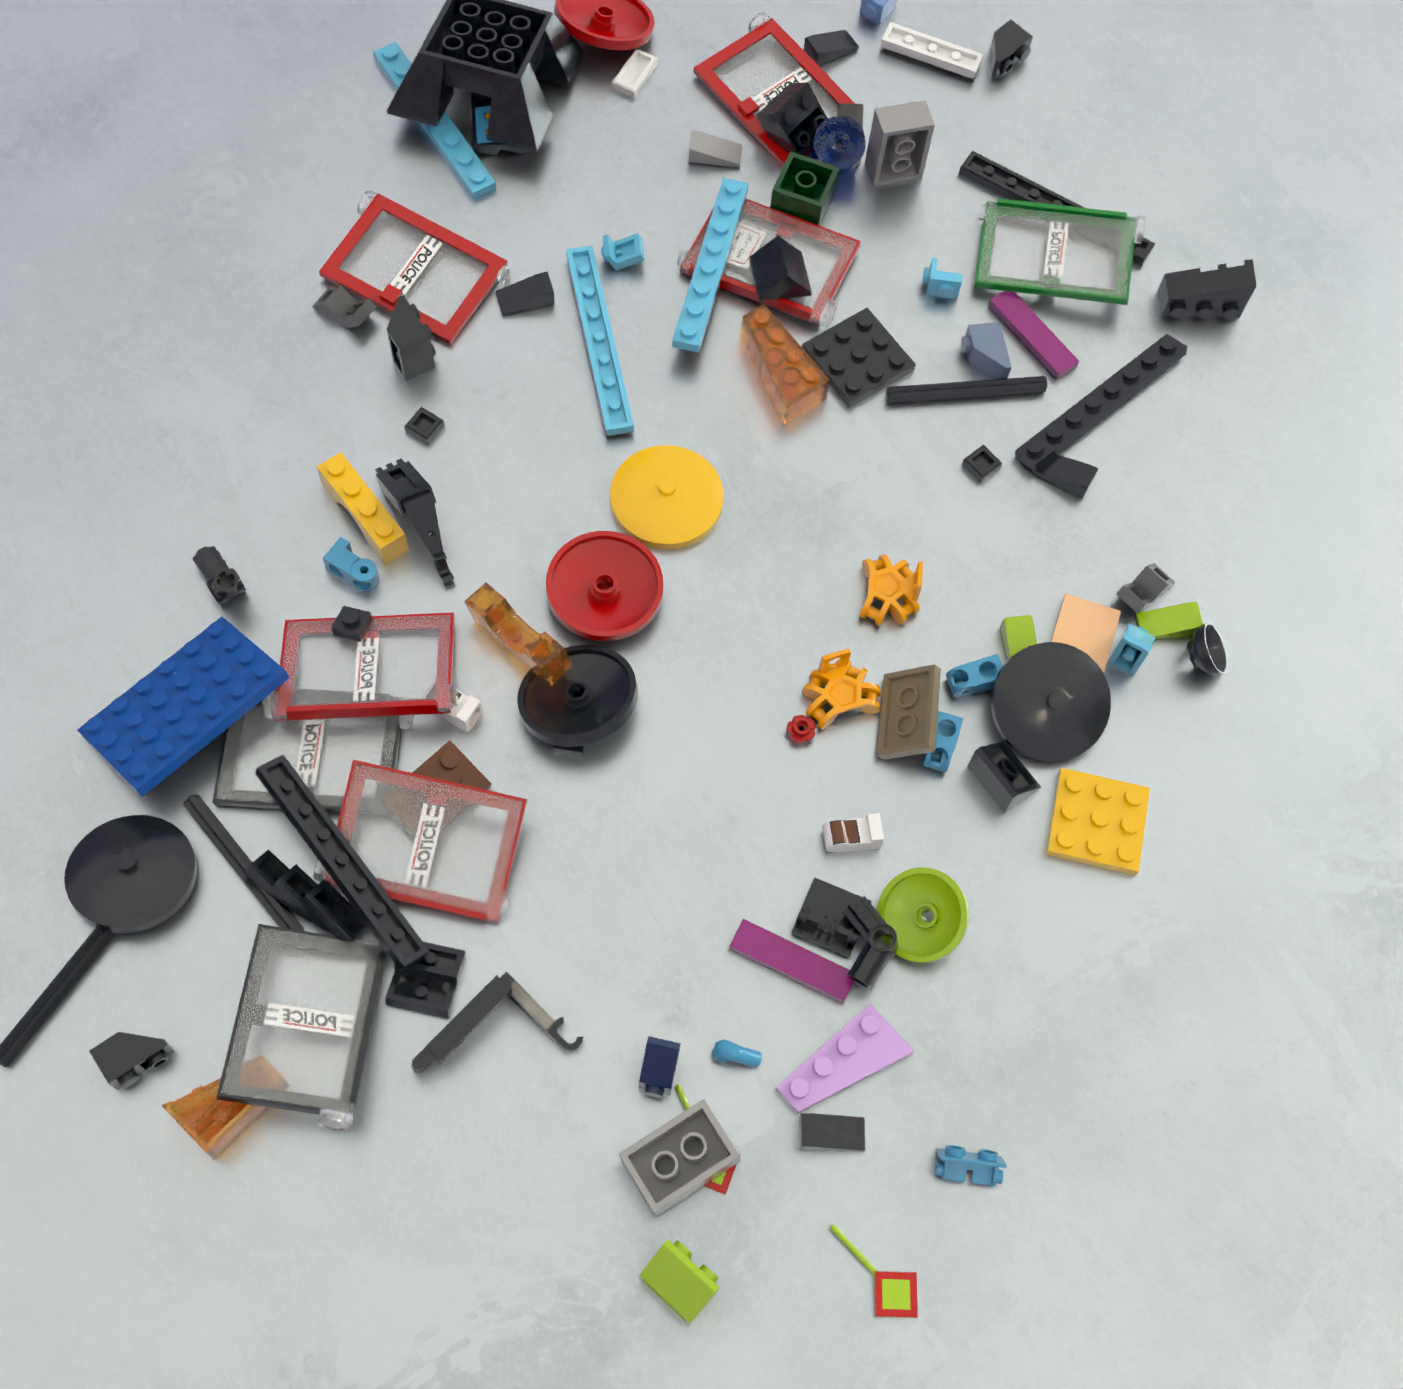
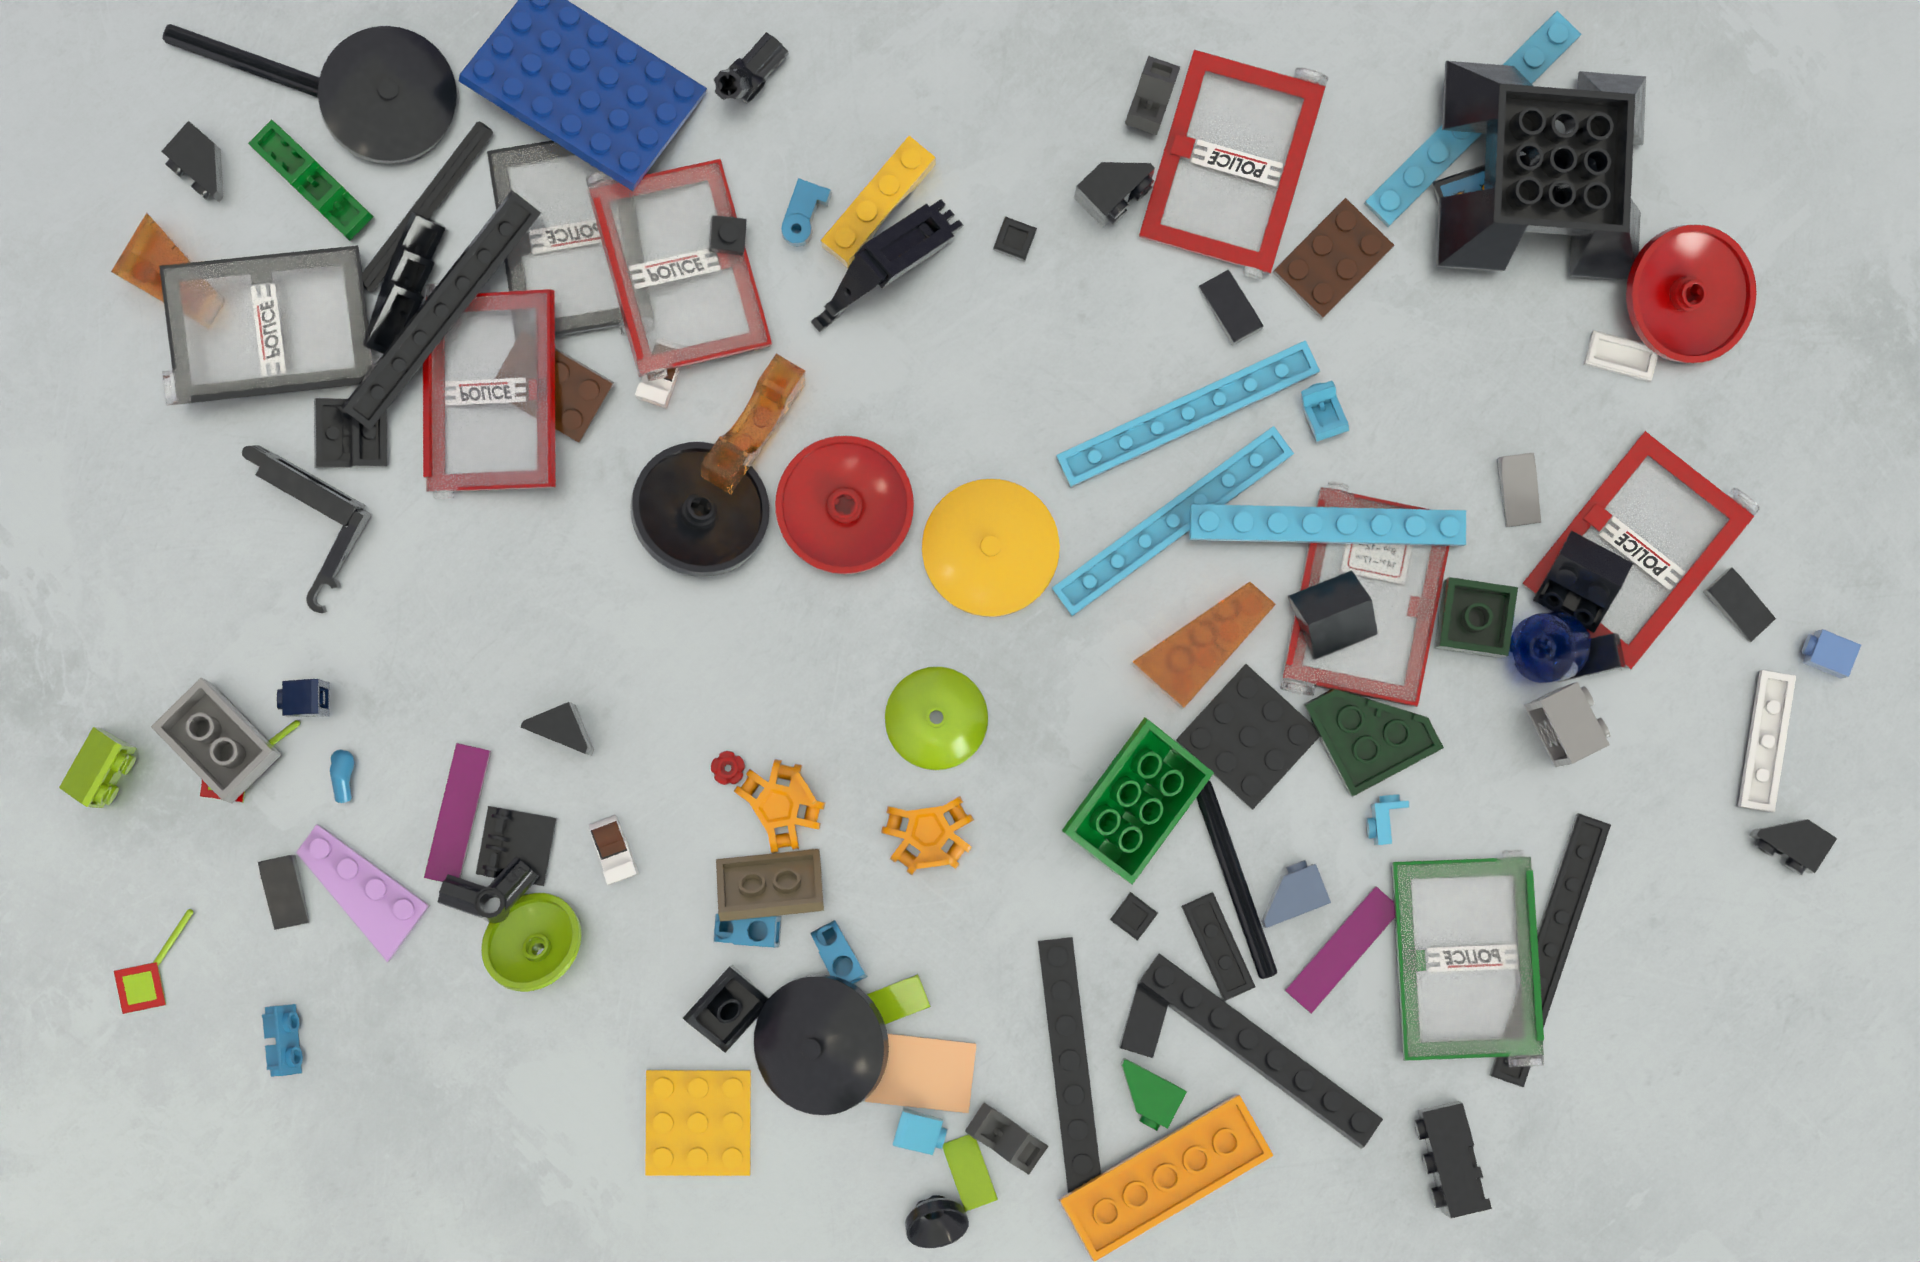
camera: 80 degrees right, 20 degrees up
none -> green slope [248,119,374,241]
none -> black slope [520,702,594,756]
none -> lime dish [885,667,988,770]
none -> black plate [1038,937,1101,1193]
none -> medium azure plate [1052,426,1294,616]
none -> light orange plate [1058,1094,1274,1262]
none -> green slope [1062,717,1214,885]
none -> green slope [1120,1058,1187,1131]
none -> black tile [1181,892,1255,1001]
none -> reddish brown plate [1273,198,1394,320]
none -> dark green plate [1303,688,1444,797]

